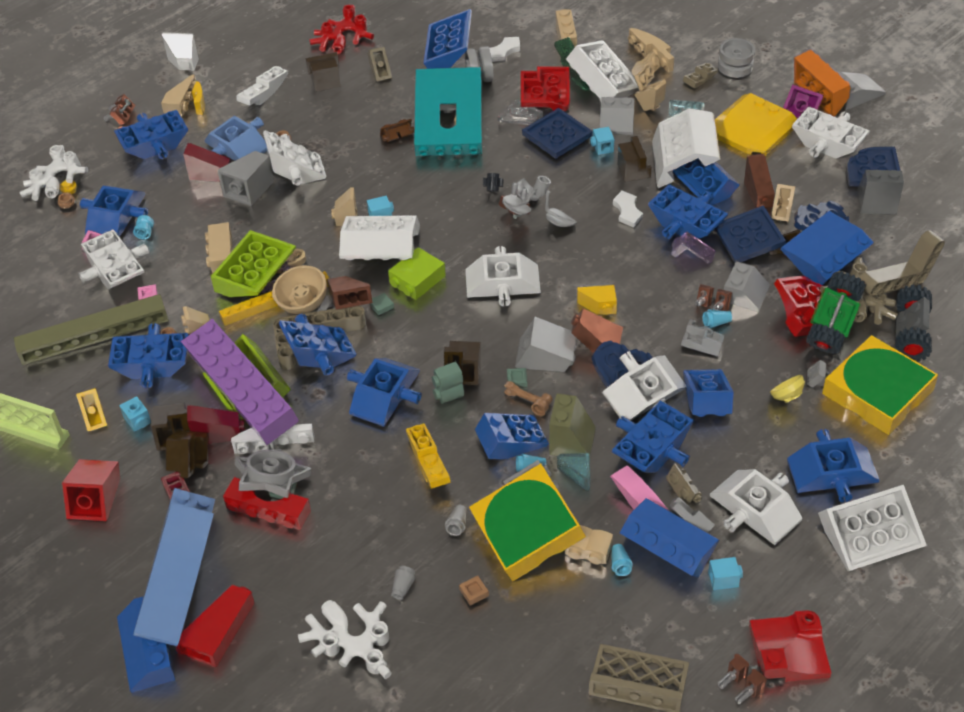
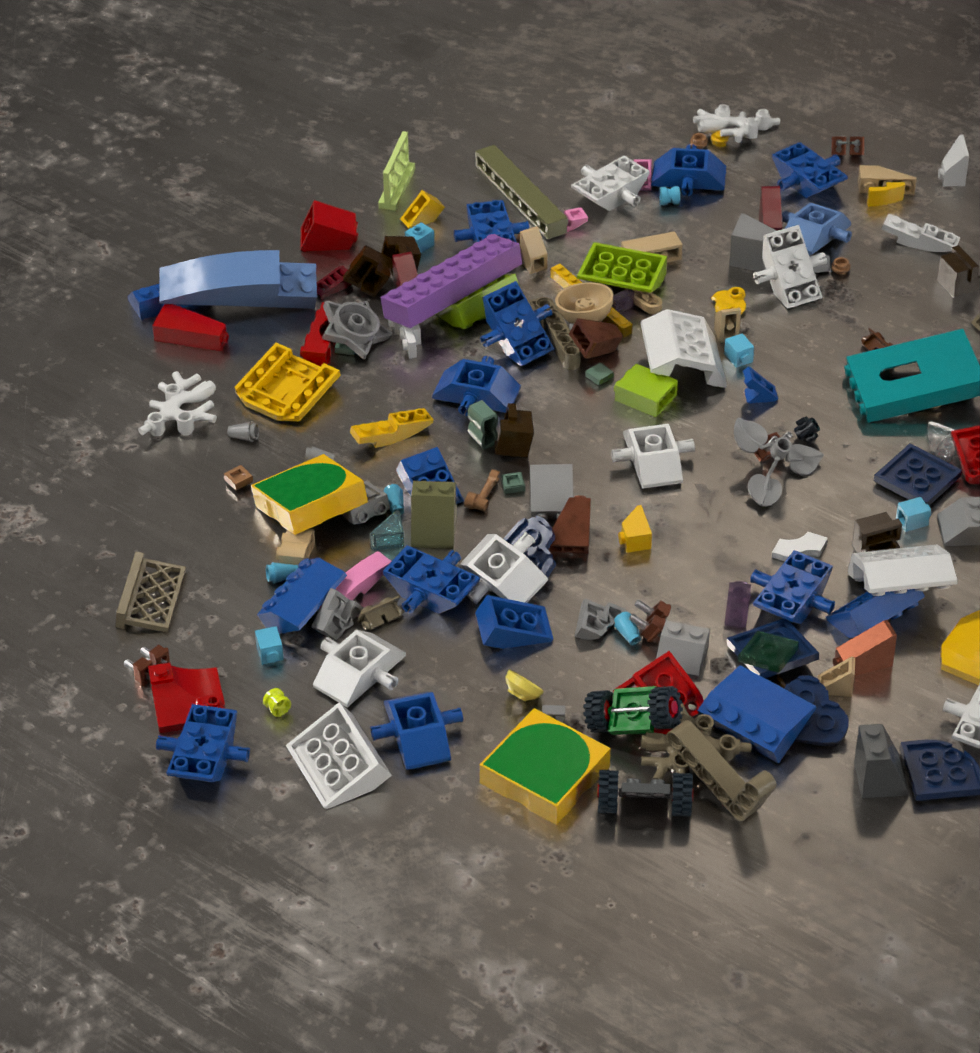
camera: 80 degrees right, 5 degrees down
none -> blue slope [156,704,250,782]
none -> yellow wedge [234,342,341,421]
none -> neon yellow wheel [263,688,291,717]
none -> yellow plate [711,287,746,315]
none -> clear green tile [738,631,799,673]
none -> blue slope [743,366,778,403]

